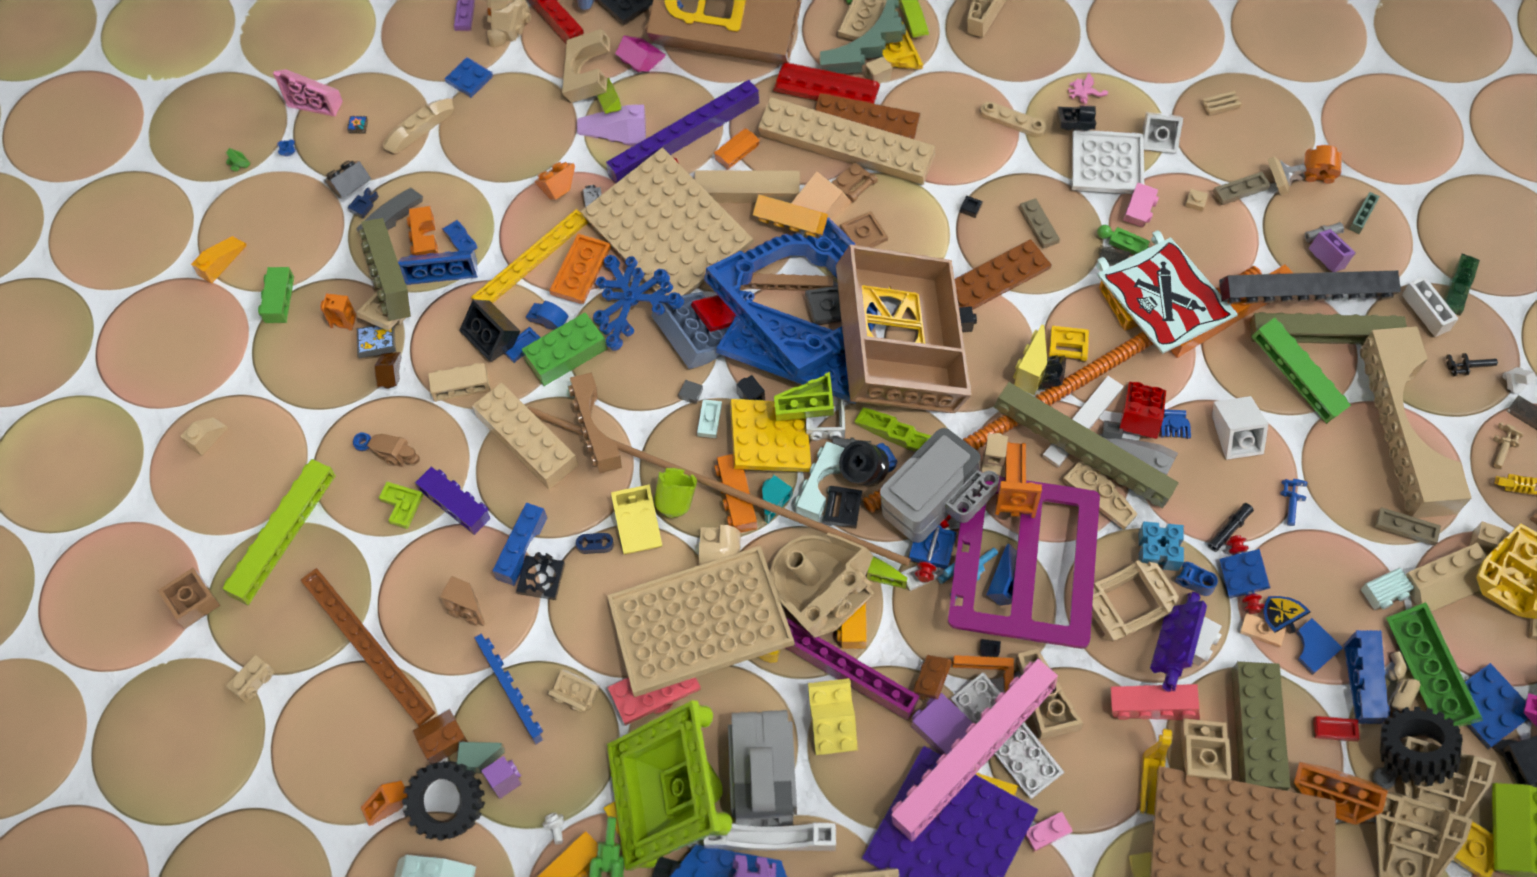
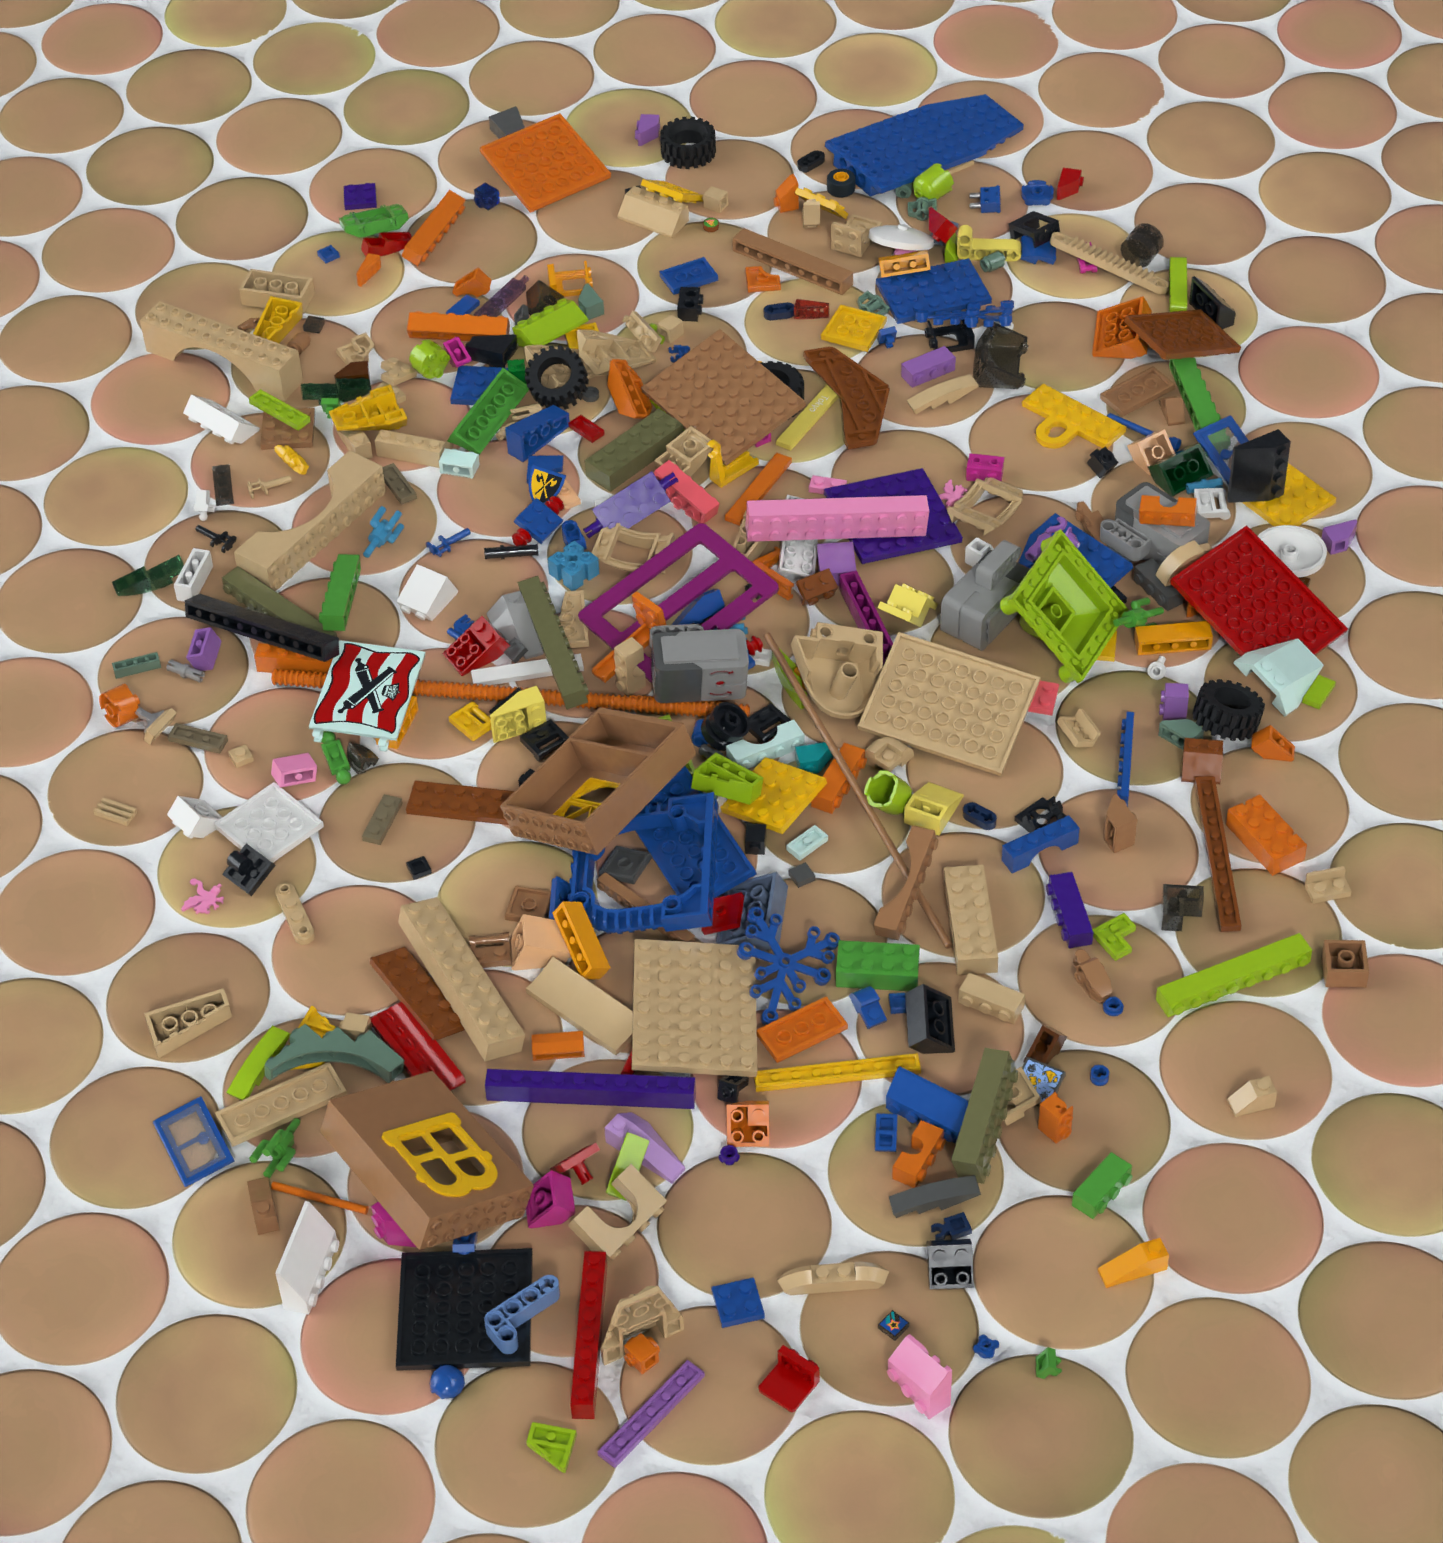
camera: 140 degrees left, 15 degrees down
none -> dark azure plant [363,506,404,558]
none -> green brick [507,359,527,385]
none -> black plate [520,719,569,761]
none -> red tile [550,1143,600,1185]
none -> dark purple plate [719,1145,740,1165]
none -> orange tile [725,453,792,526]
none -> red bracket [758,1345,820,1412]
none -> blue bush [1090,1065,1109,1086]
none -> clear smoke brick [1161,884,1204,931]
none -> orange piece [1226,794,1307,876]

